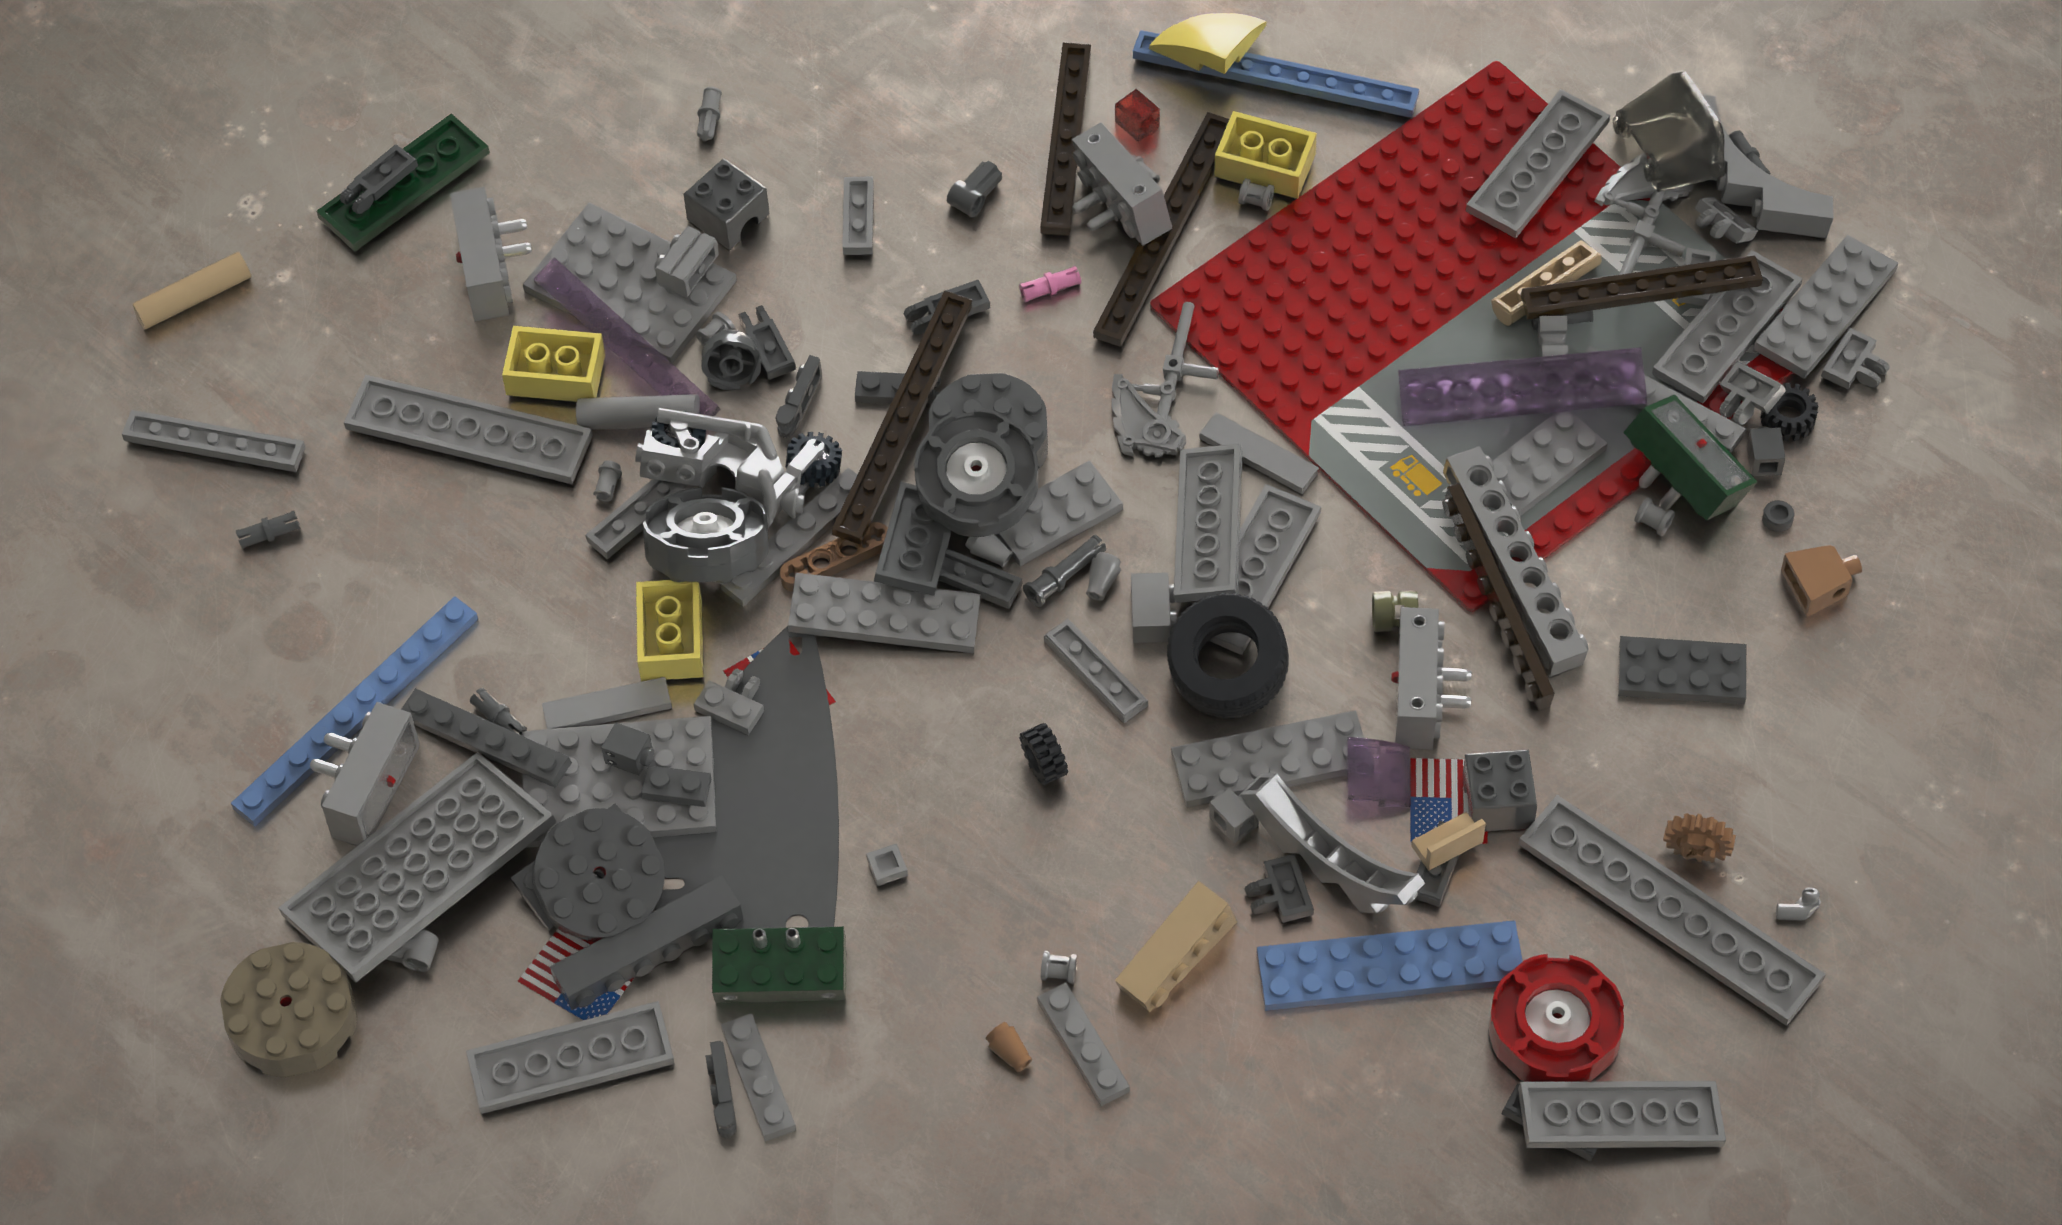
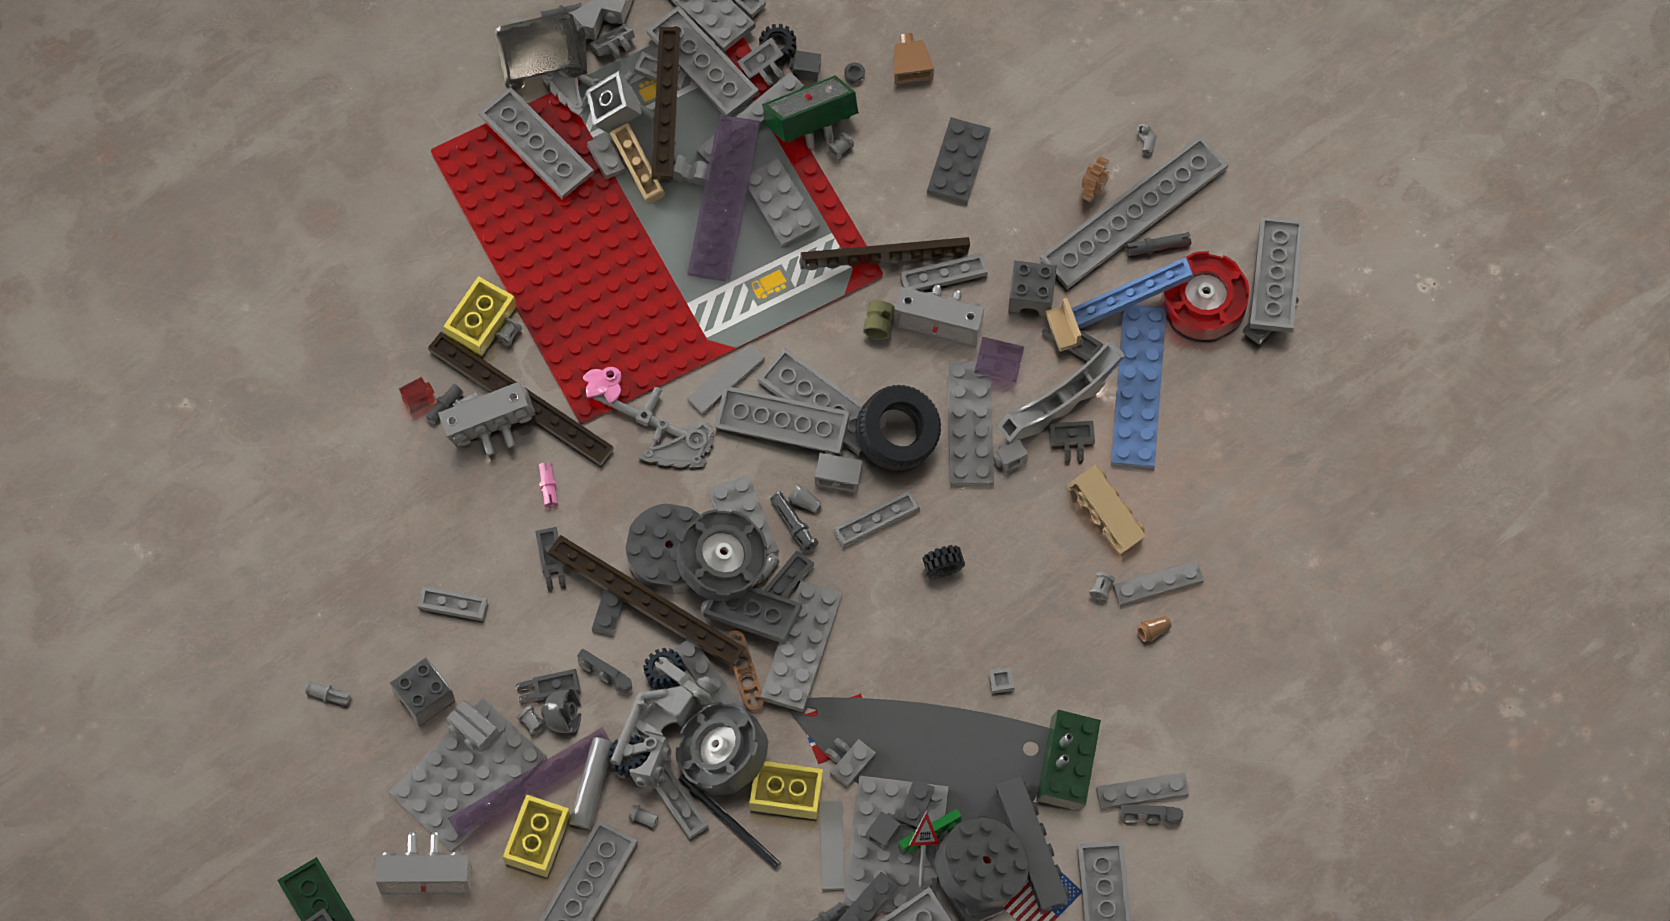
camera: 80 degrees left, 10 degrees up
dark grey piece [946,161,1002,217] -> none
dark brown plate [1040,42,1091,236] -> none
medium blue plate [1133,30,1419,118] -> none
light yellow brick [1149,13,1266,74] -> none
sticker [1410,758,1488,844] -> none
light grey brick [1443,446,1589,677] -> none
none -> dark grey pin [424,383,464,424]
none -> bright pink plate [583,367,622,404]
none -> light grey slope [586,71,641,134]
none -> light grey plate [587,135,625,180]
none -> black bar [678,774,782,870]
none -> green plate [898,809,962,855]
none -> light grey plate [900,253,988,291]
none -> piece [909,812,939,887]
none -> medium blue plate [1071,257,1195,329]
none -> dark grey pin [1126,232,1192,256]

